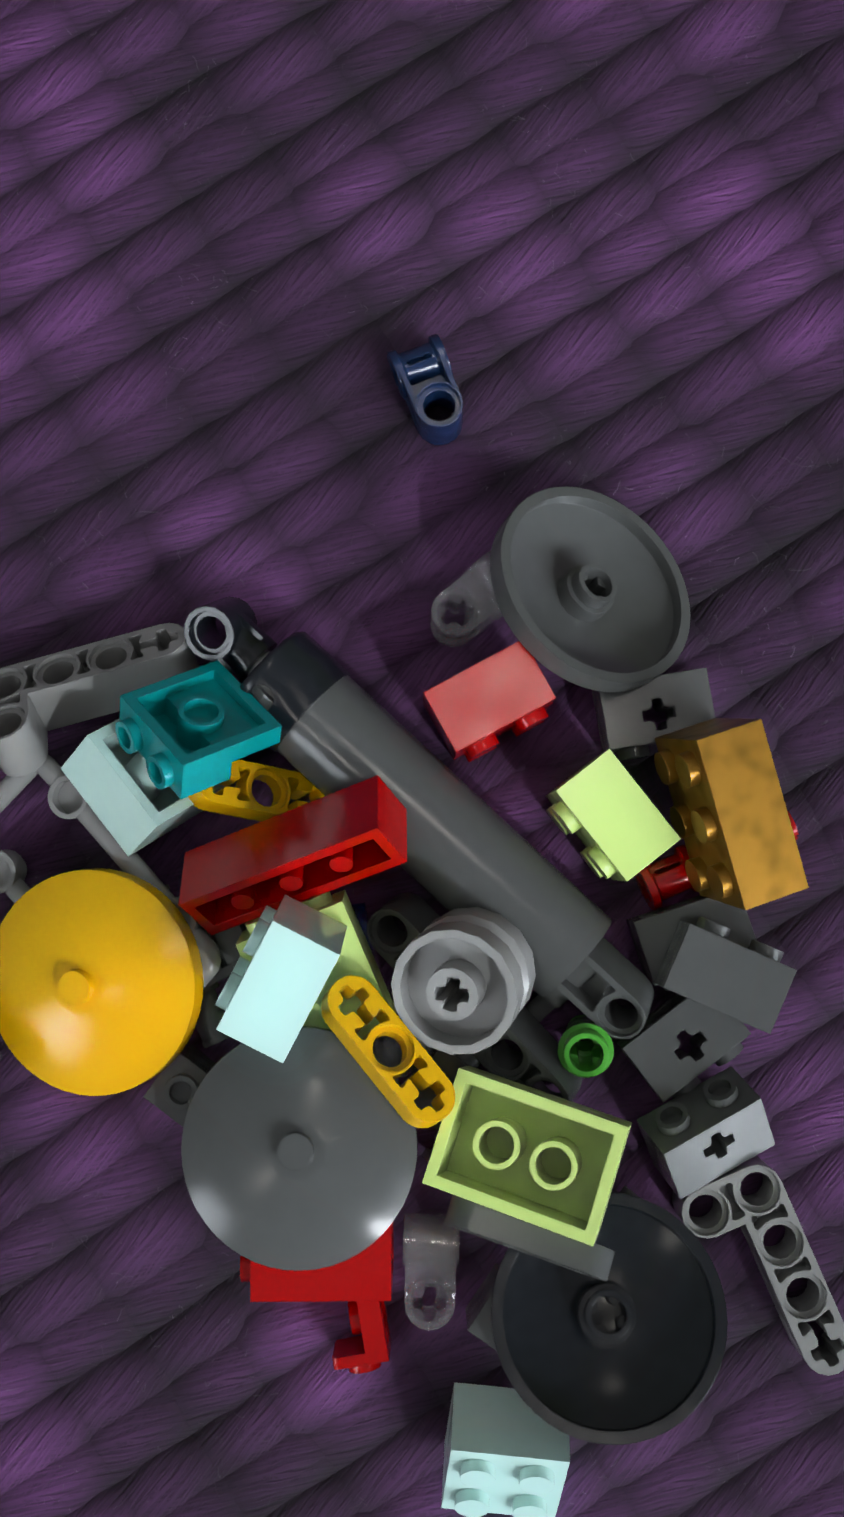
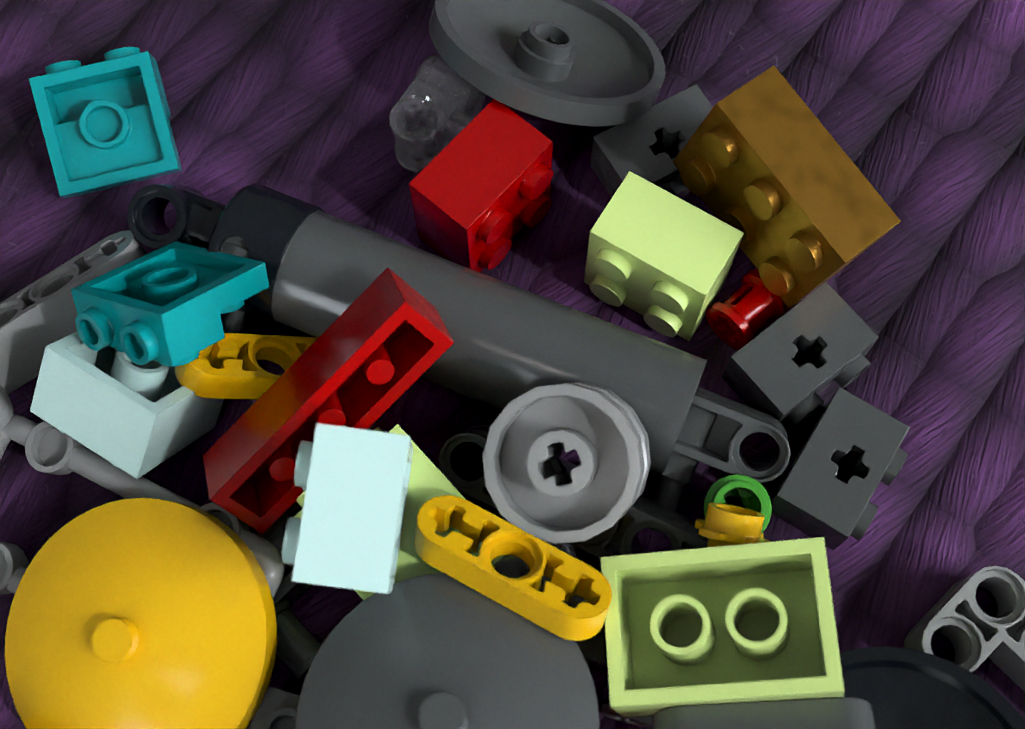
camera: 20 degrees left, 15 degrees down
dark grey brick [637,1066,775,1200] -> none
dark grey brick [654,916,797,1034] -> none
none -> teal plate [28,47,182,199]
none -> yellow plate [694,503,770,547]

